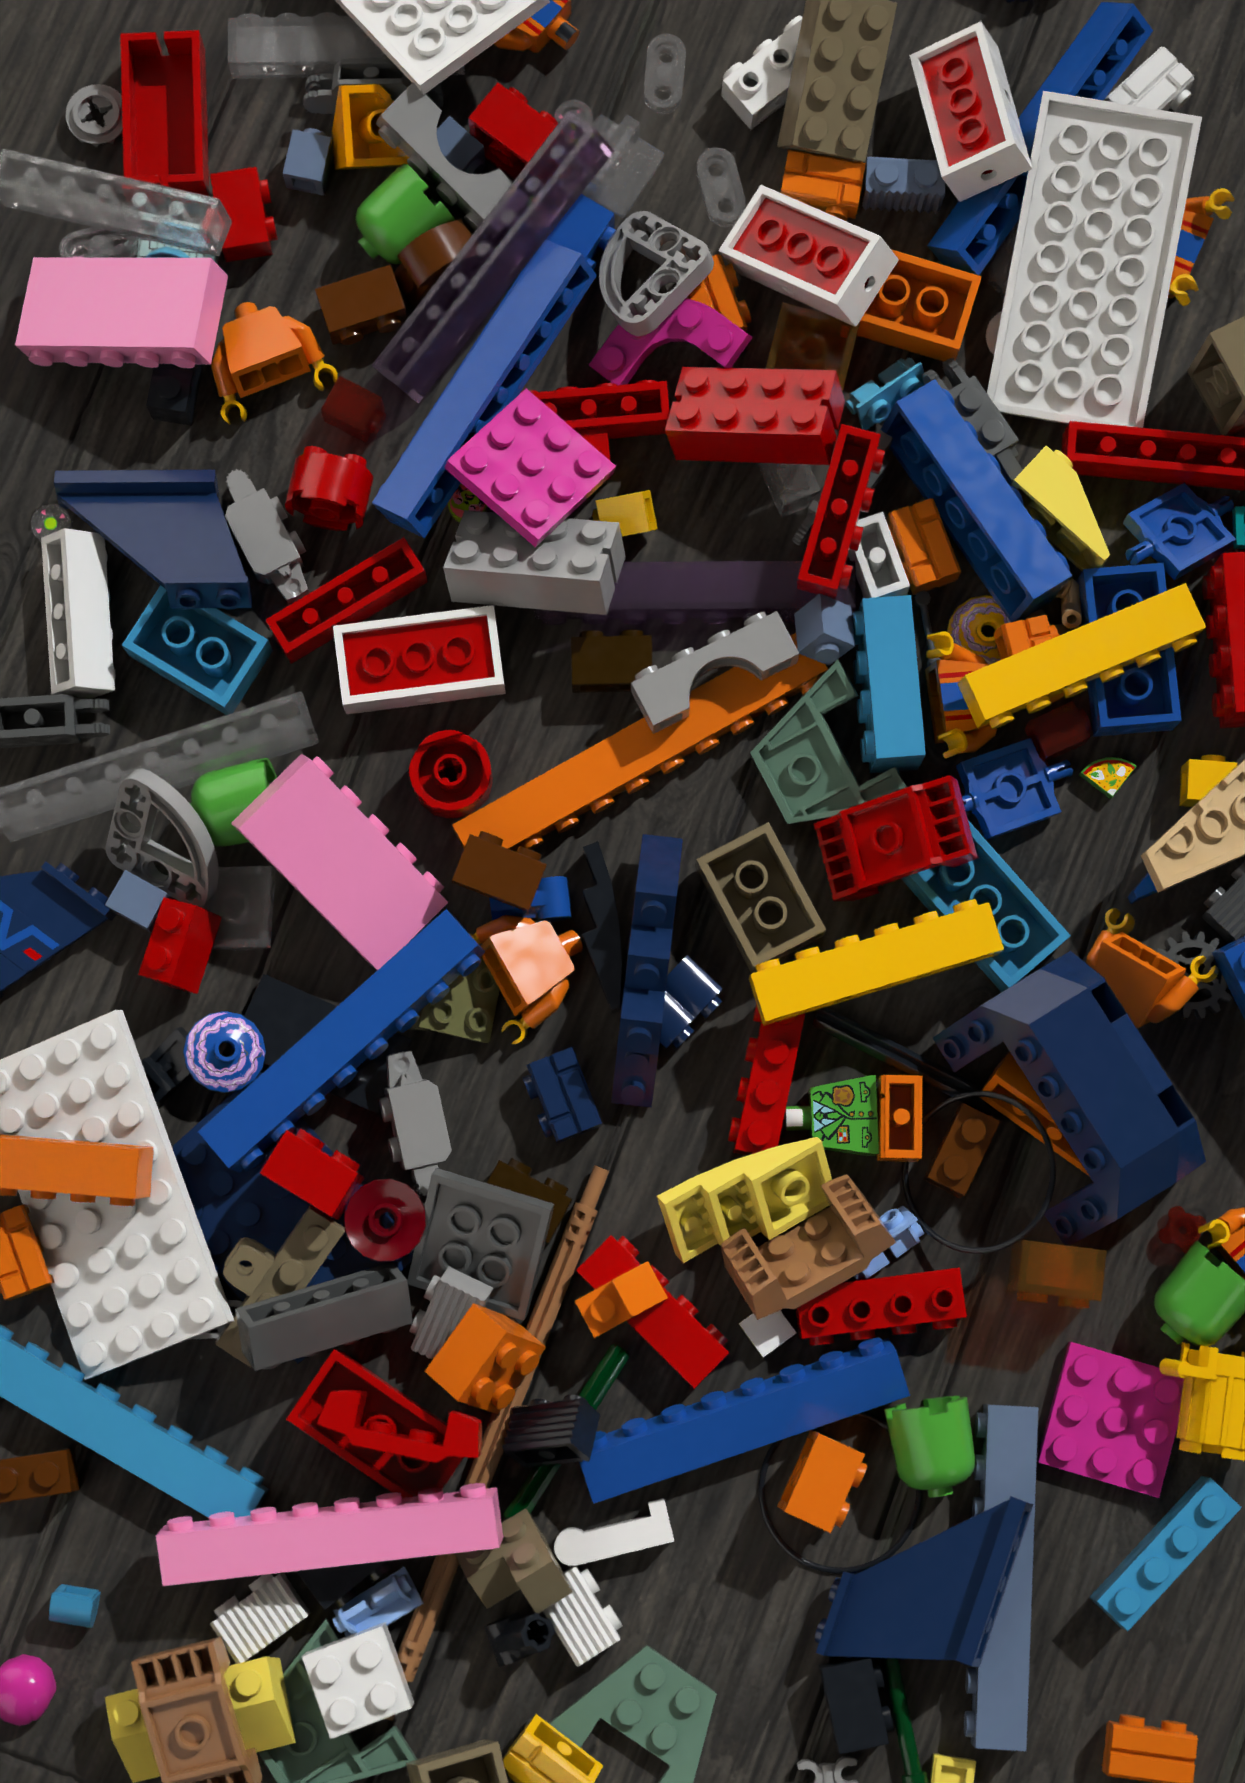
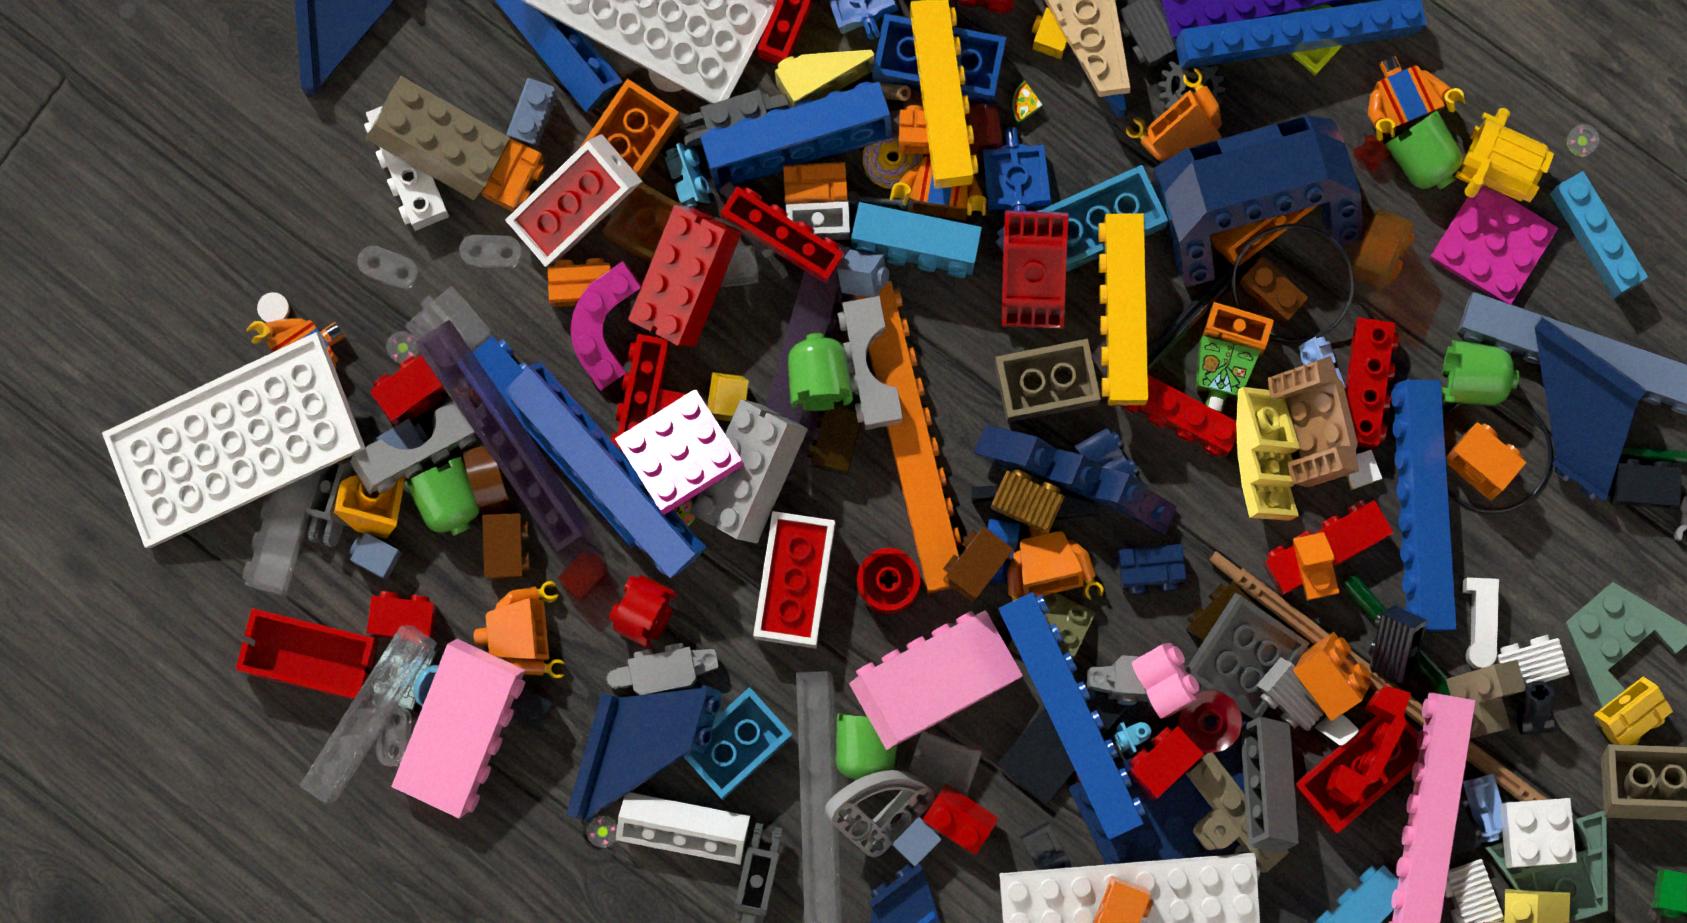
camera: 70 degrees left, 0 degrees up
light grey gear [66,84,123,148] -> none
dish [183,1011,266,1093] -> none
red brick [265,537,428,664] -> none
light grey beam [599,211,714,336] -> none
sand green wing [750,659,906,824] -> none
brick [909,21,1032,202] -> none
none -> bright green cylinder [788,333,853,411]
none -> pearl gold brick [991,469,1065,534]
none -> medium azure hinge [1114,722,1151,757]
none -> bright pink brick [1132,643,1200,719]
none -> white sticker [1315,714,1358,745]

